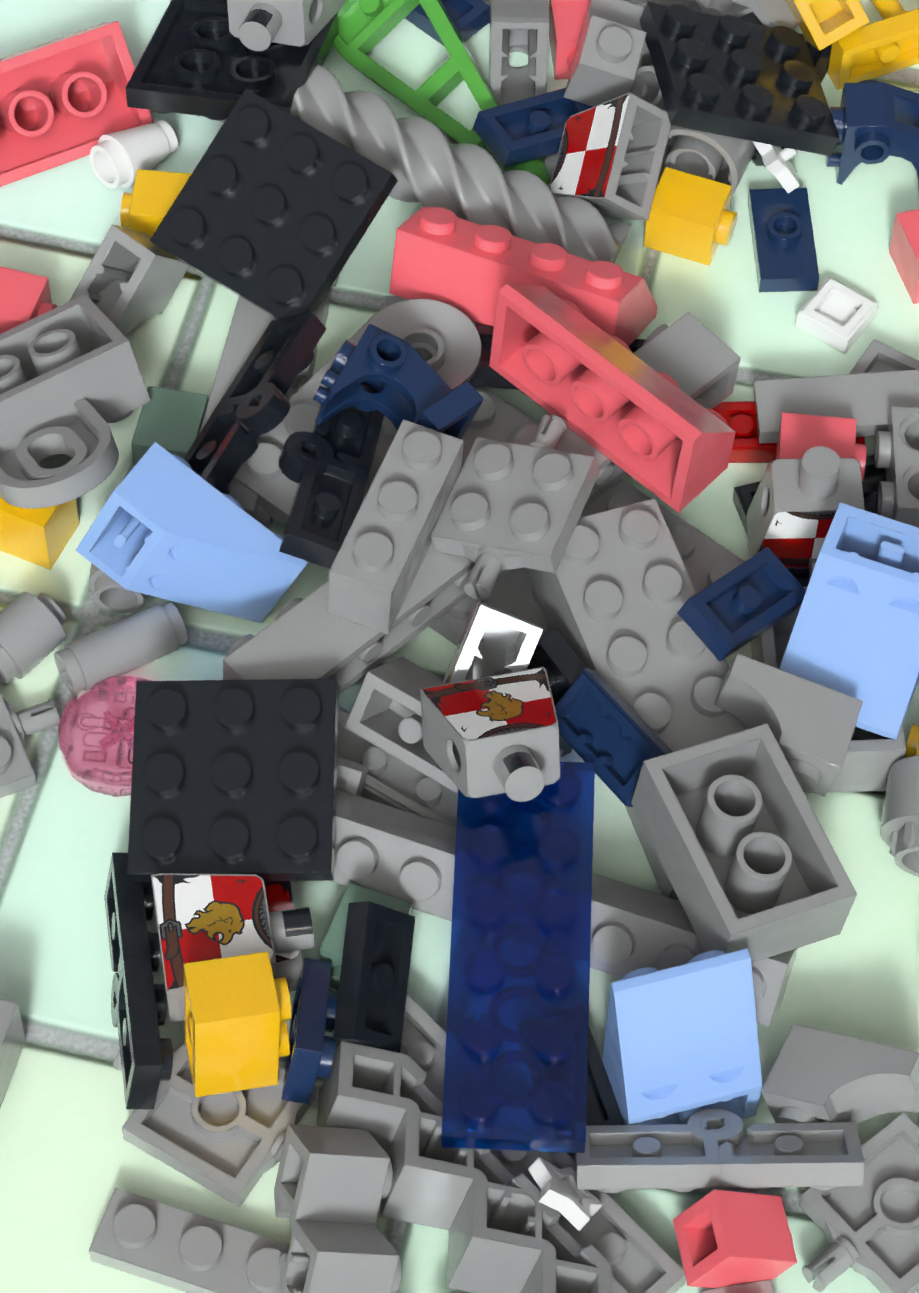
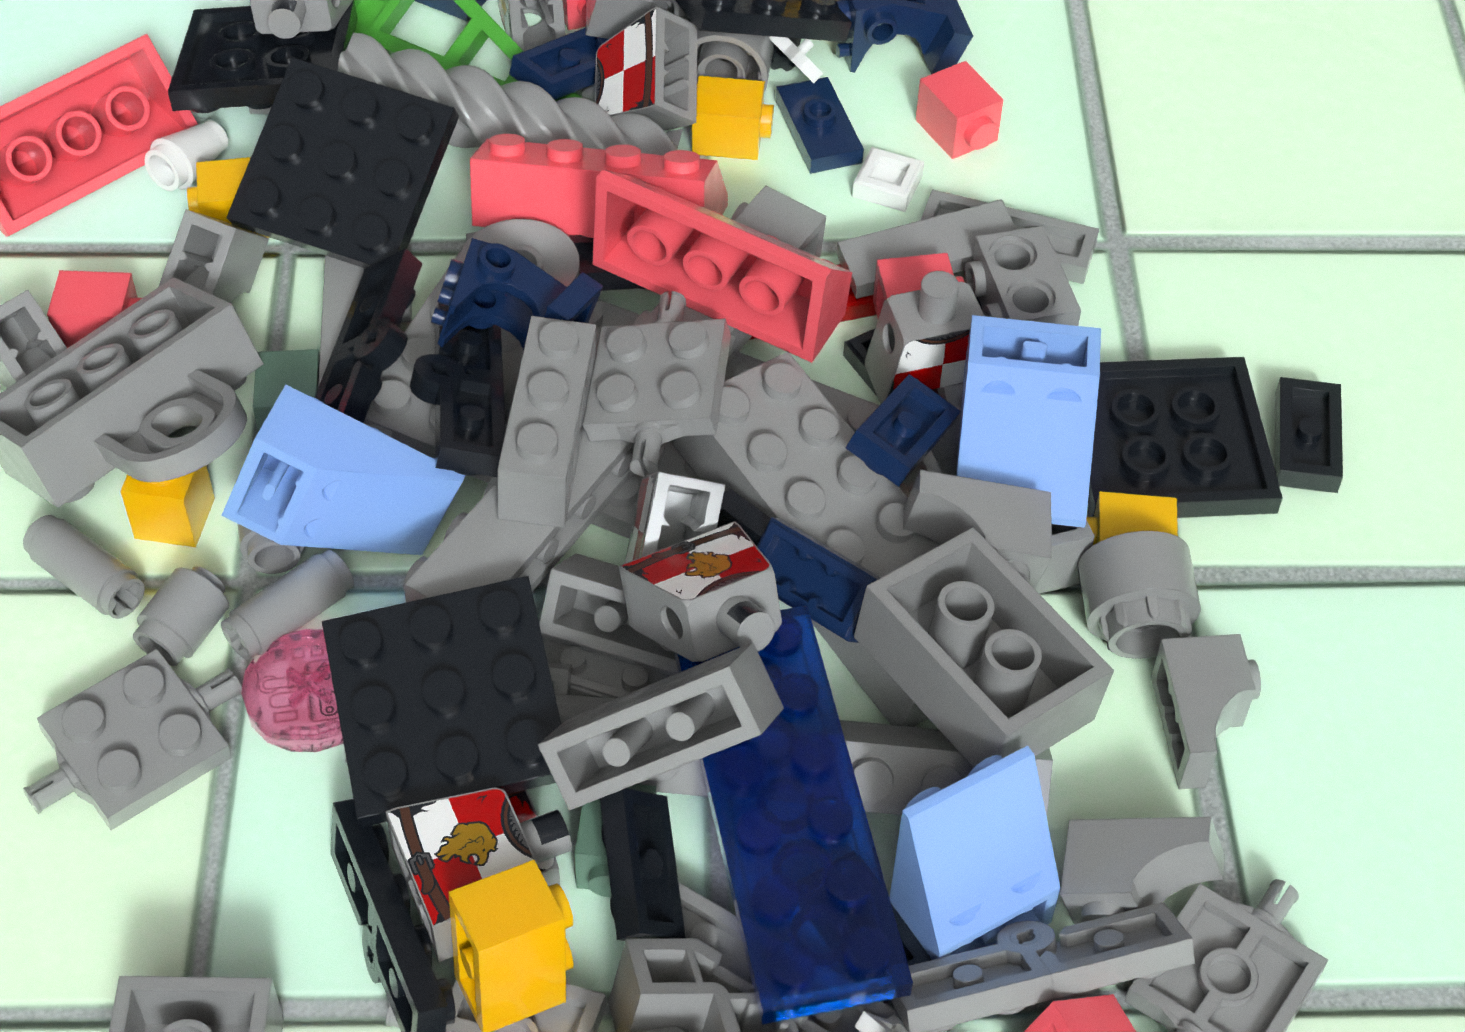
camera: 15 degrees left, 5 degrees down
dark blue plate [281,957,338,1105] -> none
none -> light grey brick [538,642,784,811]

